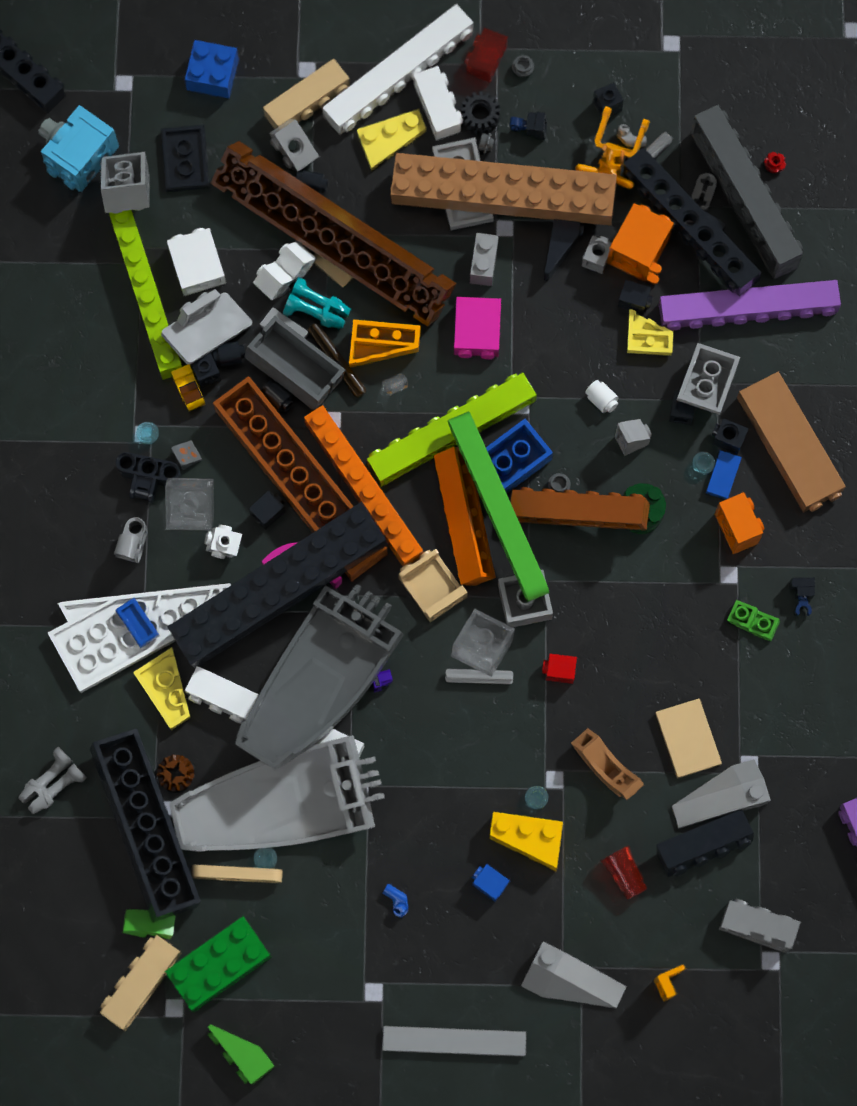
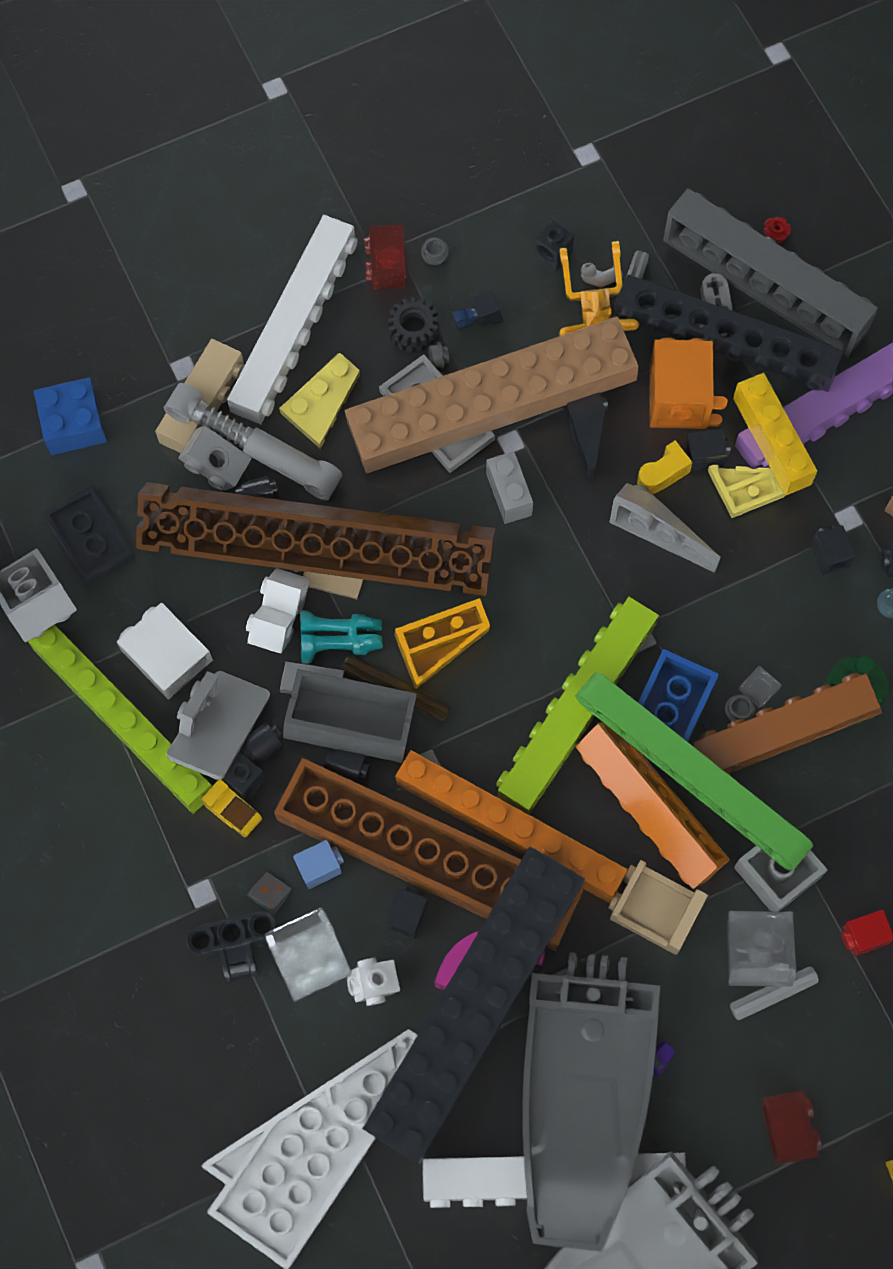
camera: 25 degrees left, 5 degrees down
light grey piece [114,517,148,563] -> none
blue tile [115,598,160,648] -> none
light yellow wing [133,647,191,730] -> none
clear light blue plate [136,422,159,444] -> none
clear slope [382,373,408,396] -> none
white brick [414,66,463,140] -> none
dark pink brick [454,297,501,359] -> none
light grey brick [582,236,612,274] -> none
white brick [585,380,618,413] -> none
light grey slope [615,419,652,456] -> none
light grey slope [677,343,740,415] -> none
none -> light grey piece [164,383,343,501]
none -> medium blue brick [293,840,344,890]
none -> light grey wedge [609,483,721,573]
none -> yellow leg [637,440,692,495]
none -> yellow brick [733,373,817,496]
none -> clear tile [738,666,782,709]
none -> clear red brick [761,1091,821,1166]

